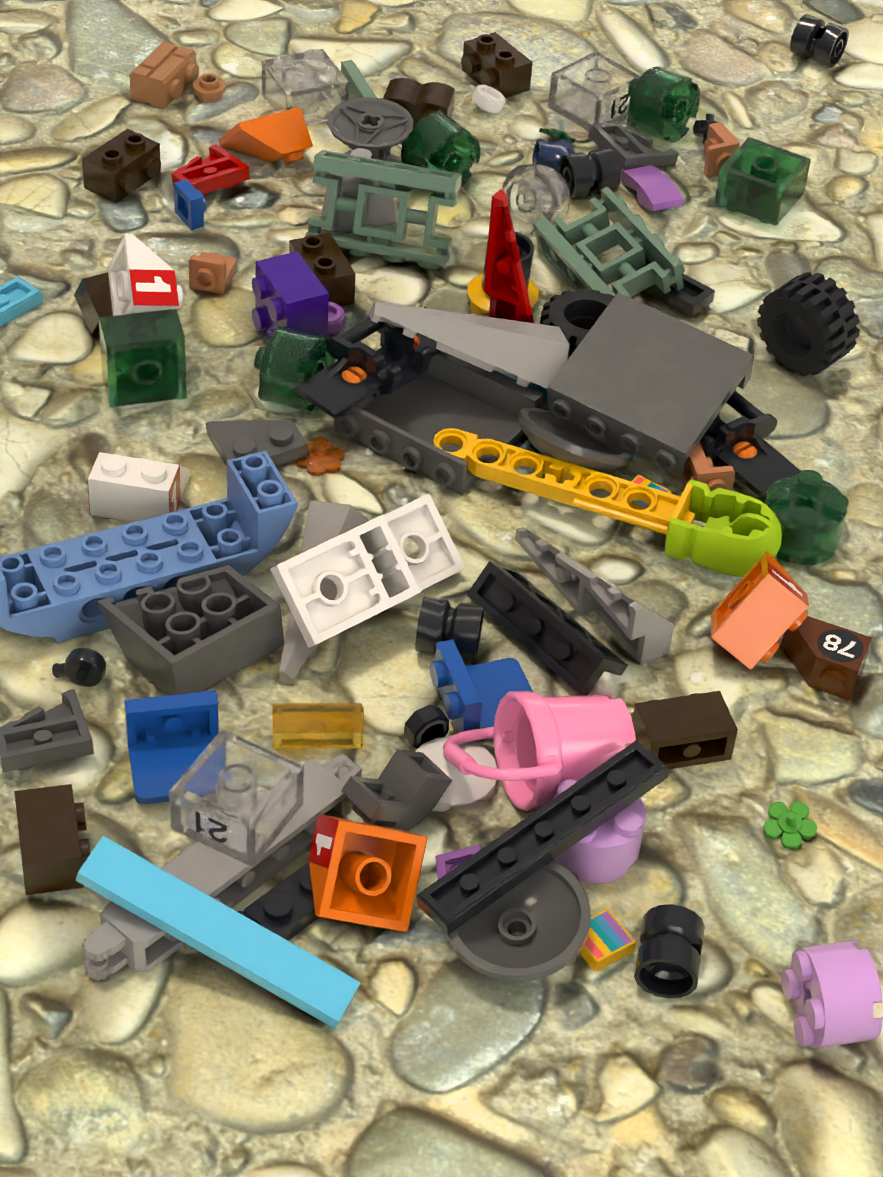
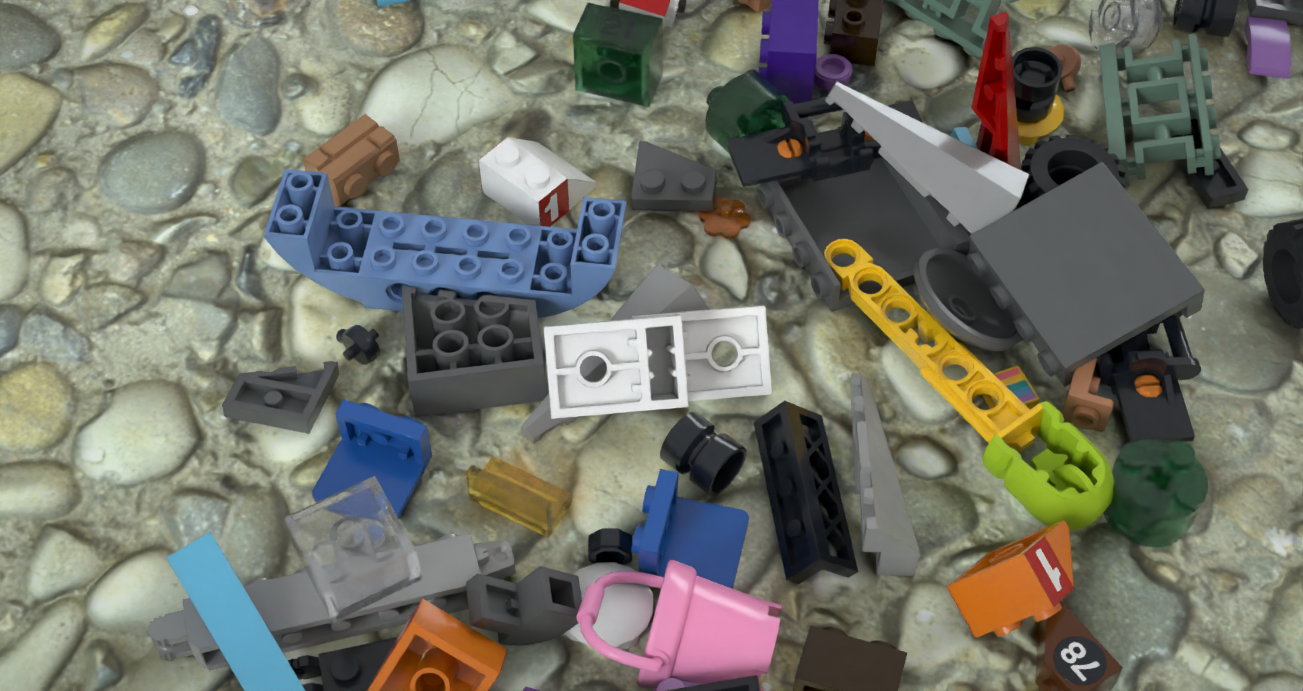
camera: 35 degrees right, 10 degrees up
dark brown brick [14,784,90,895] -> none

